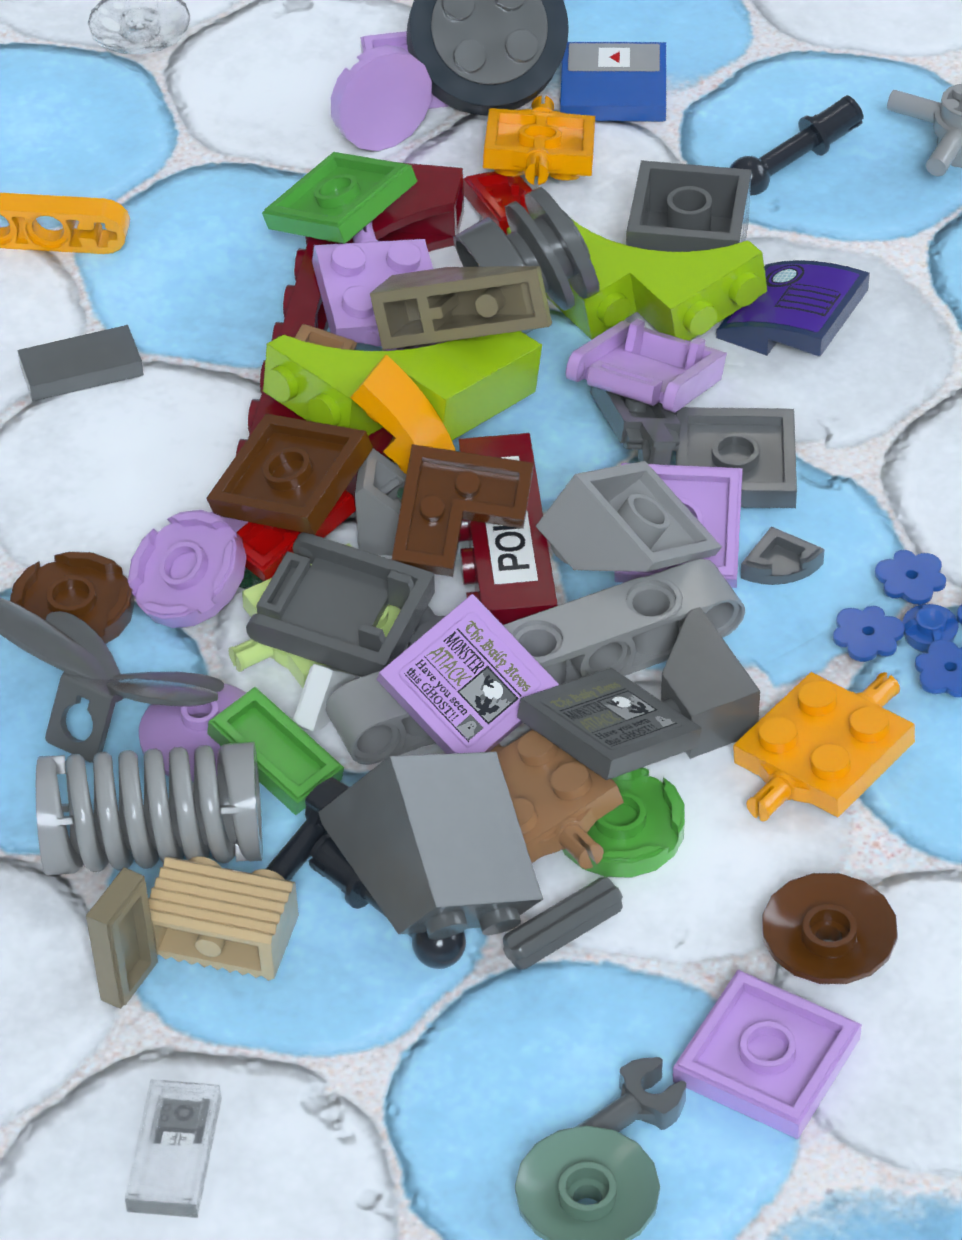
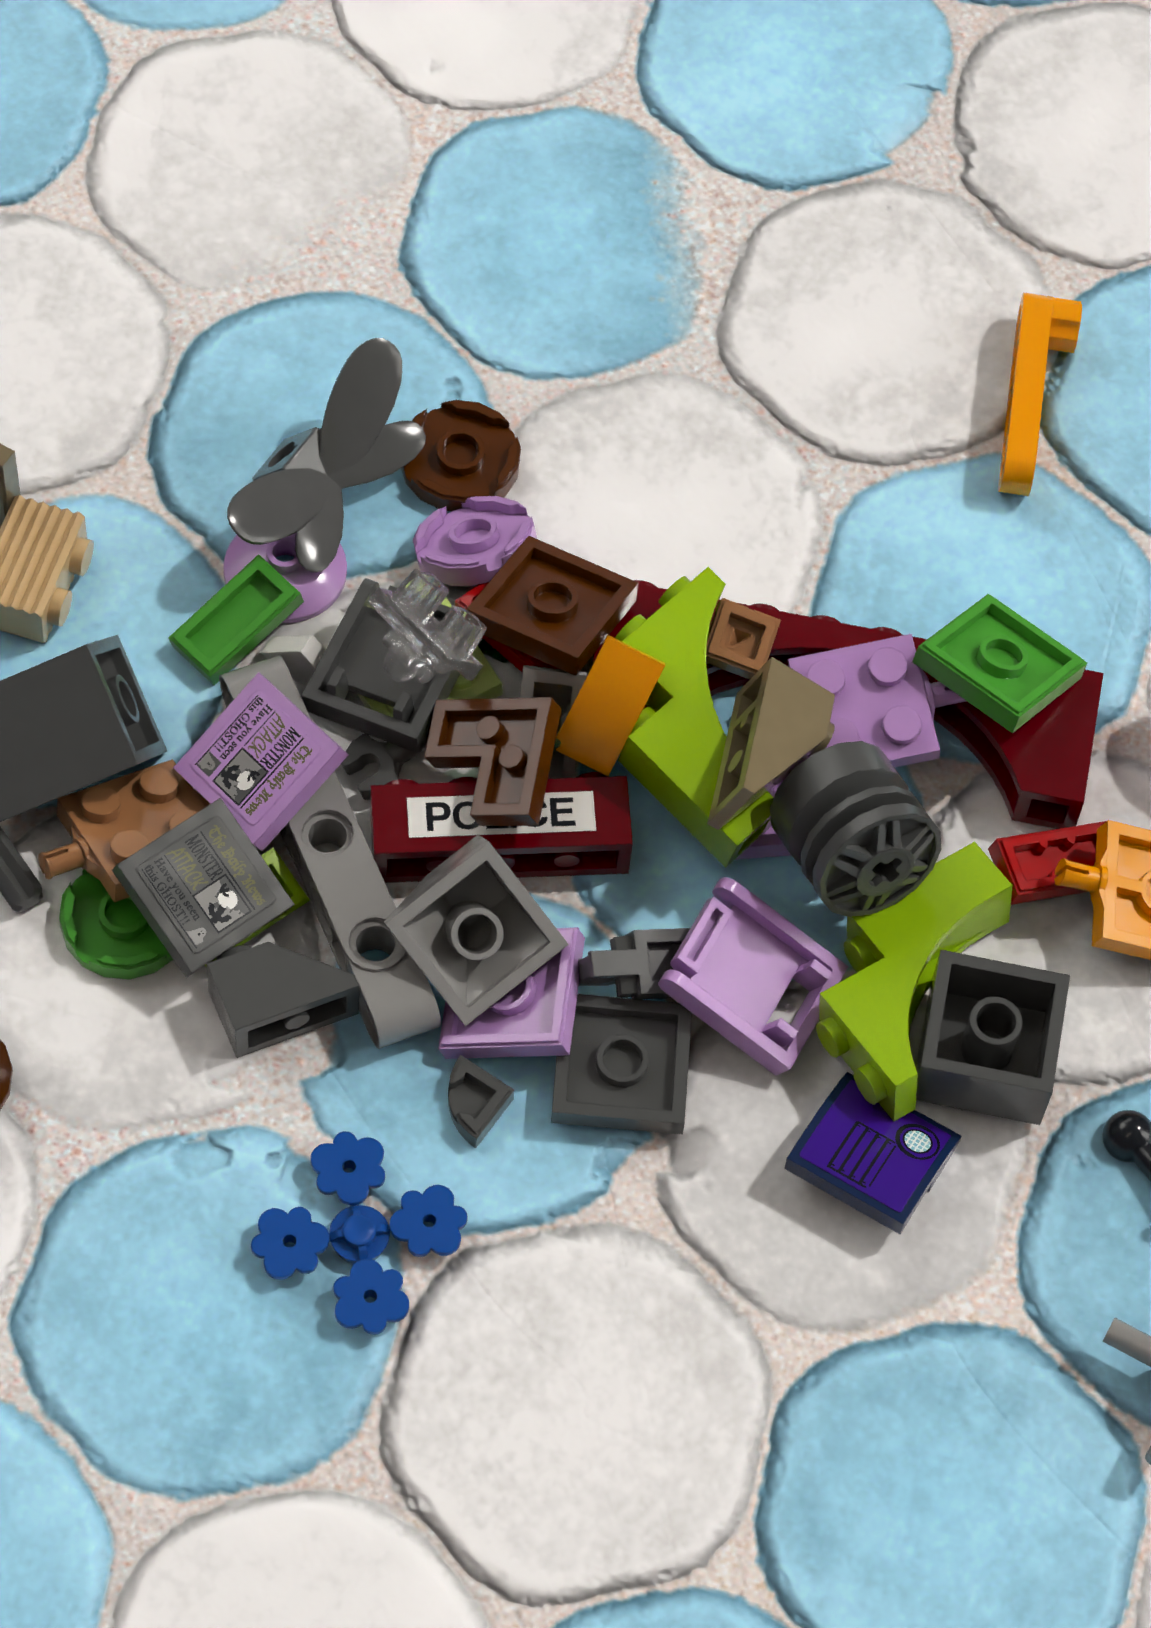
camera: 85 degrees right, 15 degrees up
dark grey tile [17,325,144,401] -> none
light grey piece [36,742,263,875] -> none
black bar [266,777,350,881] -> none
light orange plate [733,672,915,821] -> none
none -> clear hips [367,569,487,683]

